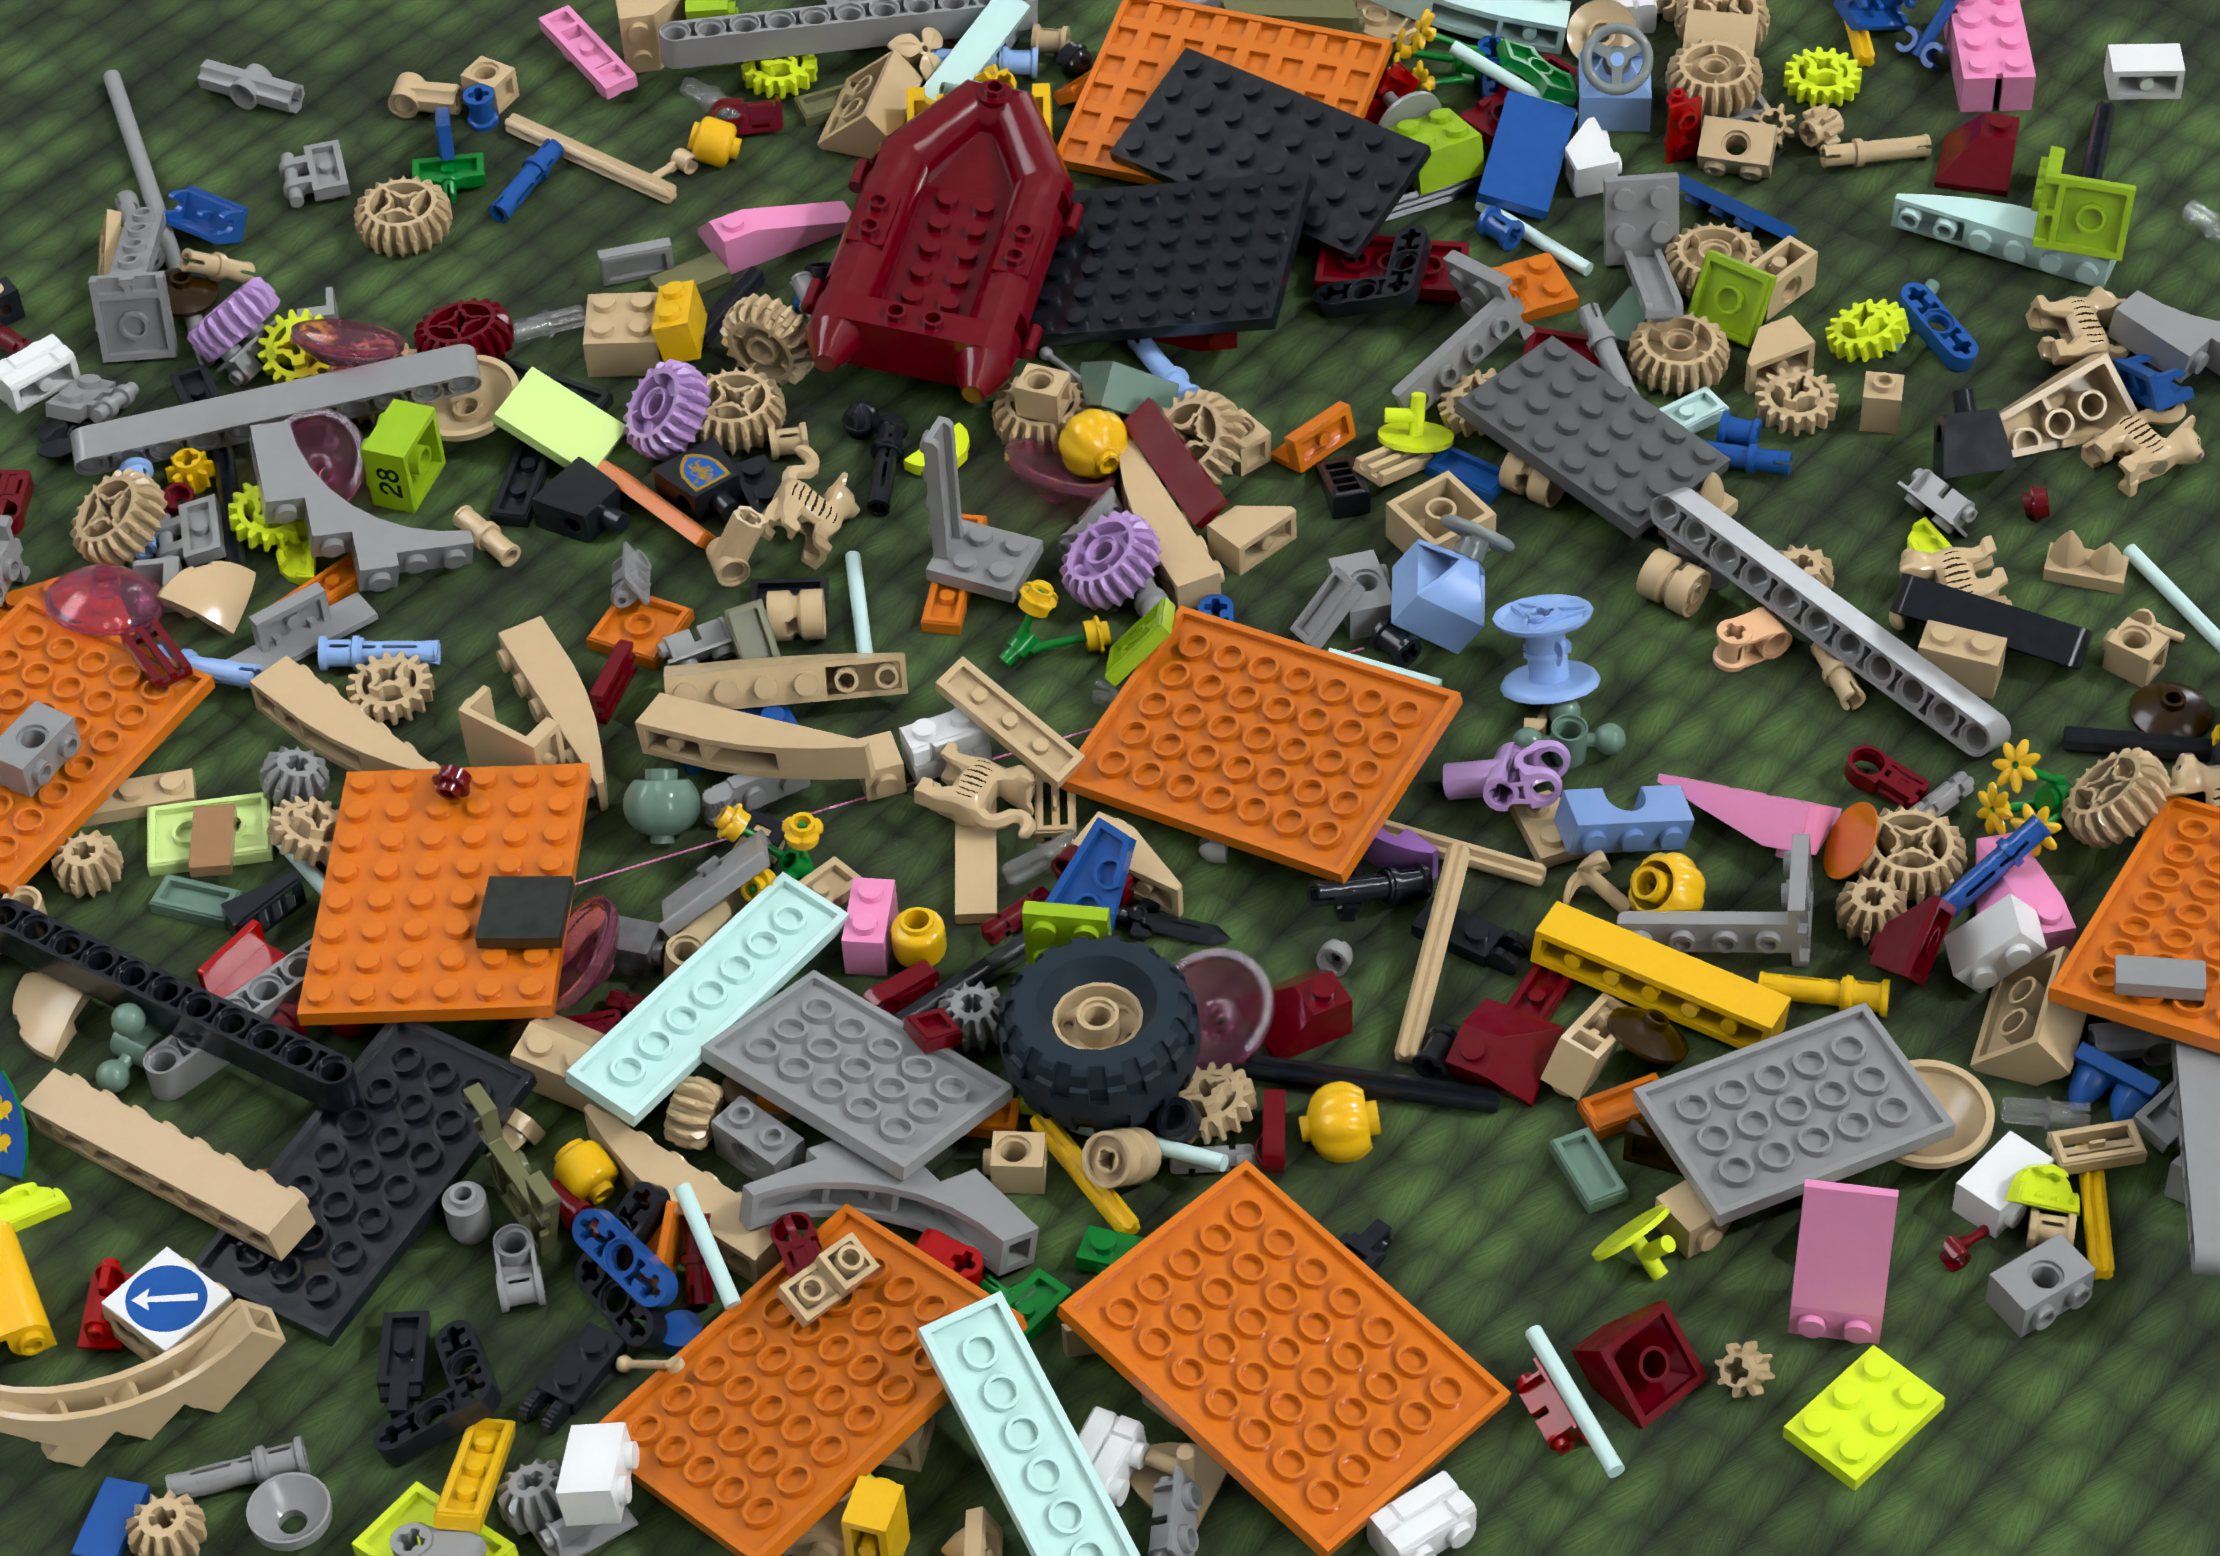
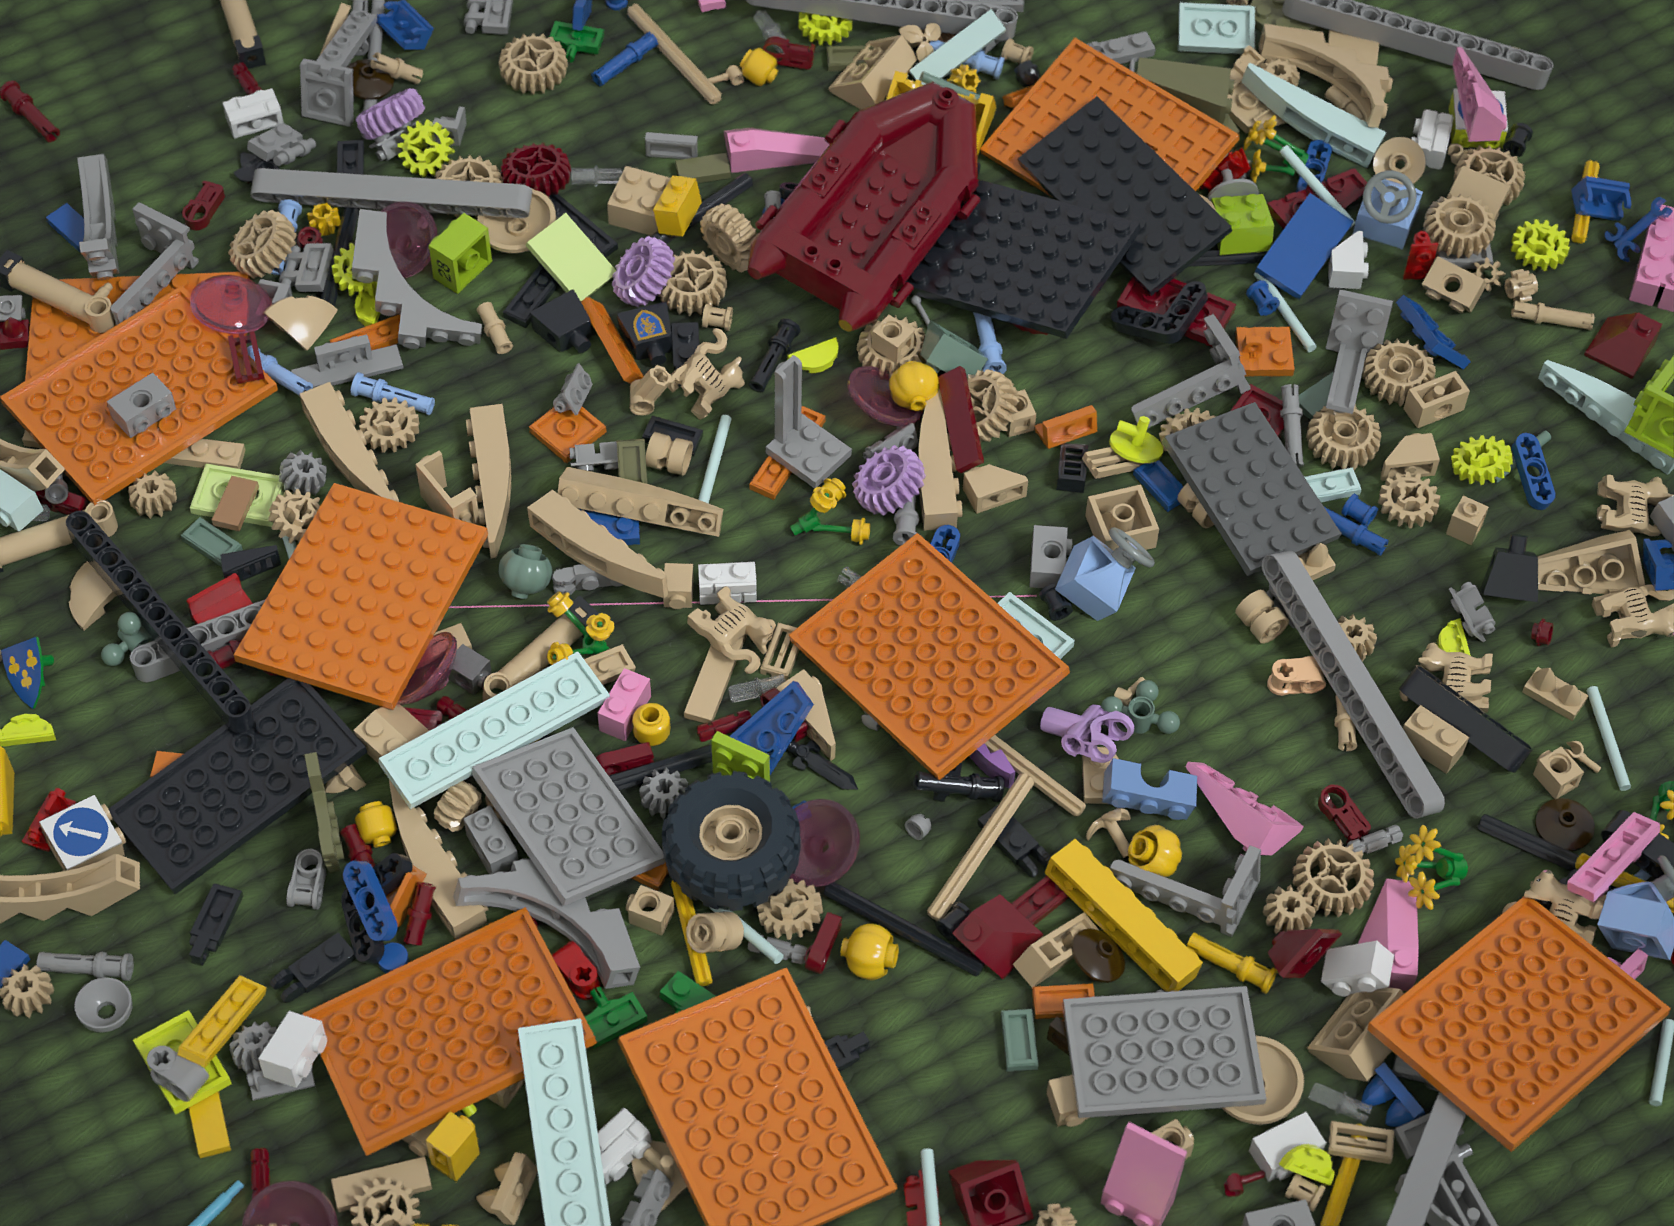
camera: 15 degrees right, 10 degrees up
tan brick [21,1068,316,1261] -> none
clear pink dish [291,319,405,371] -> none
black beam [373,1320,502,1465] -> none
dark red plate [432,764,472,801] -> none
light grey brick [442,1181,492,1245] -> none
pearl dark grey tile [475,876,574,948] -> none
dark red tile [589,639,637,725] -> none
tan hinge [615,1355,685,1374] -> none
light grey door [659,829,771,938] -> none
light aqua bar [674,1182,742,1310] -> none
dark red piece [770,1212,822,1278] -> none
tan slope [775,1232,880,1328] -> none
black plate [842,400,880,440] -> none
dark red tile [903,1007,963,1054] -> none
tan plate [935,656,1085,790] -> none
lime tile [1105,597,1176,687] -> none
black tile [1156,1097,1202,1143] -> none
dark red slope [1237,969,1352,1059] -> none
light grey tile [1290,566,1366,649] -> none
light blue piece [1492,594,1601,705] -> none
green tile [1496,38,1579,106] -> none
neon yellow shield [1591,1204,1676,1281] -> none
lime tile [1686,249,1778,348] -> none
orange piece [1823,802,1879,880] -> none
blue pin [1939,814,2051,919] -> none
tan gear [2061,747,2172,849] -> none
light grey tile [2114,954,2206,1001] -> none

